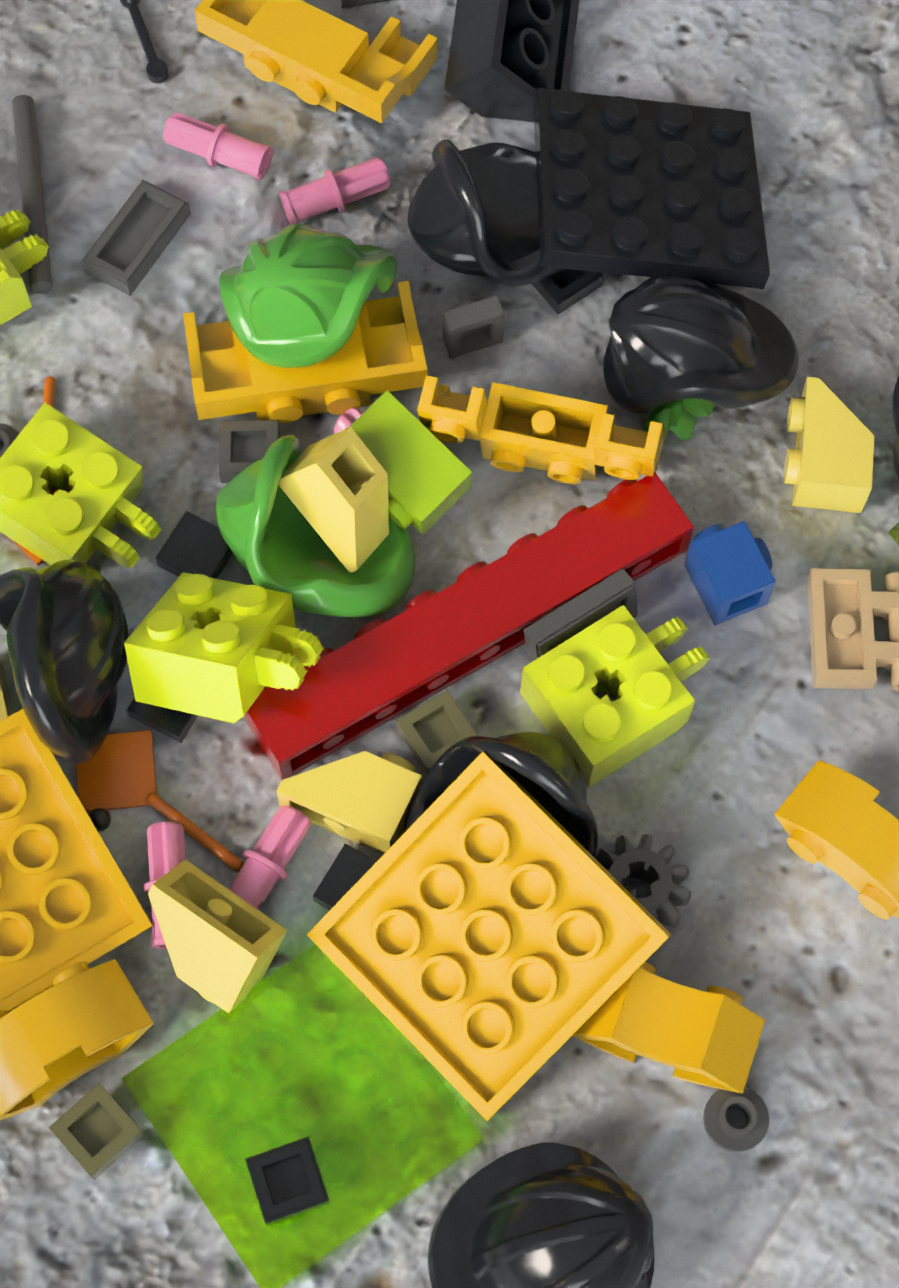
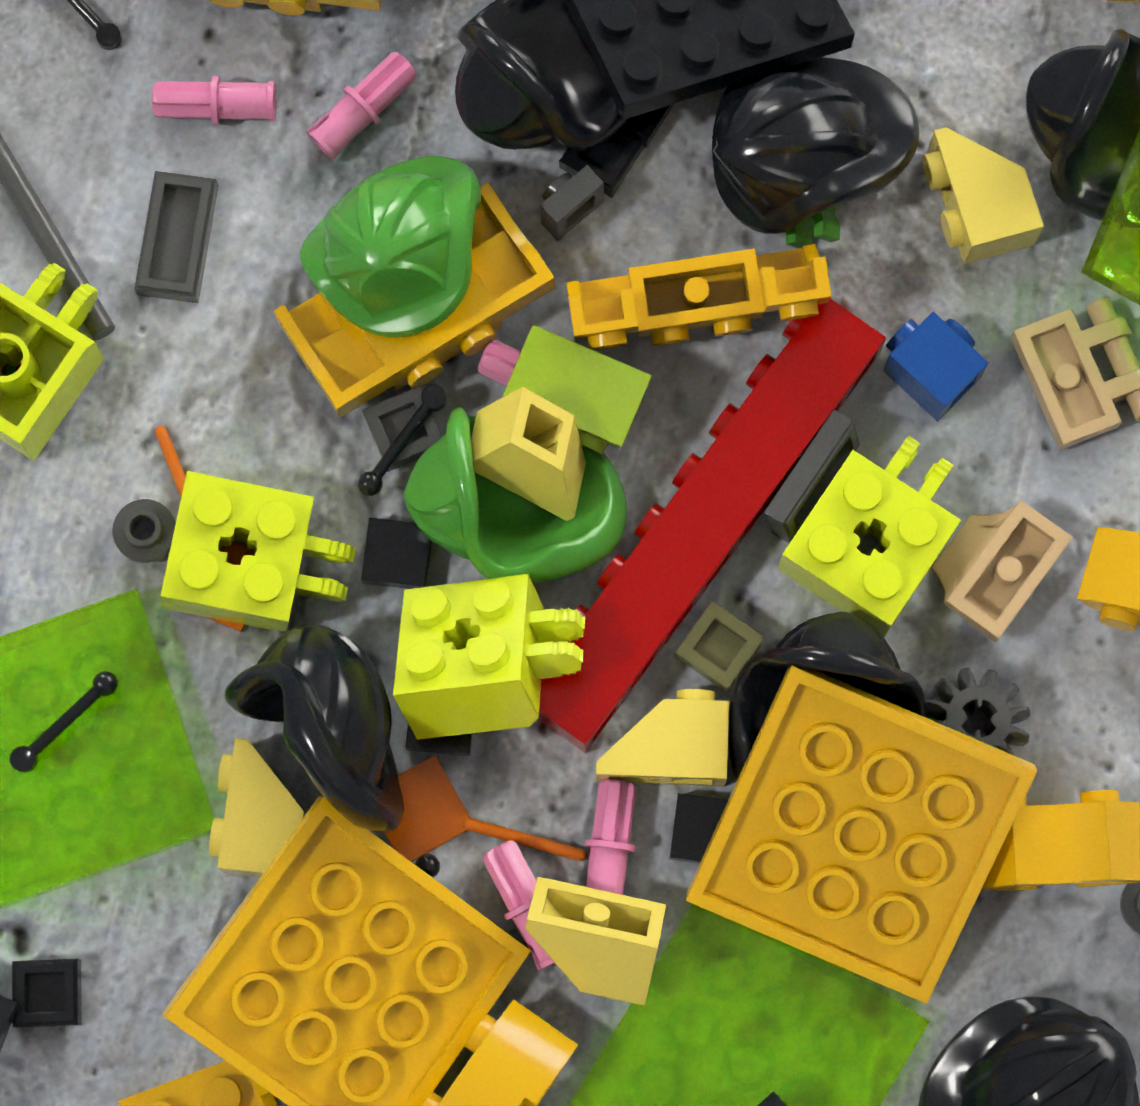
camera: 20 degrees left, 10 degrees up
none -> black hinge [358,384,447,496]
none -> black tile [559,128,644,198]
none -> tan slope [932,500,1073,643]

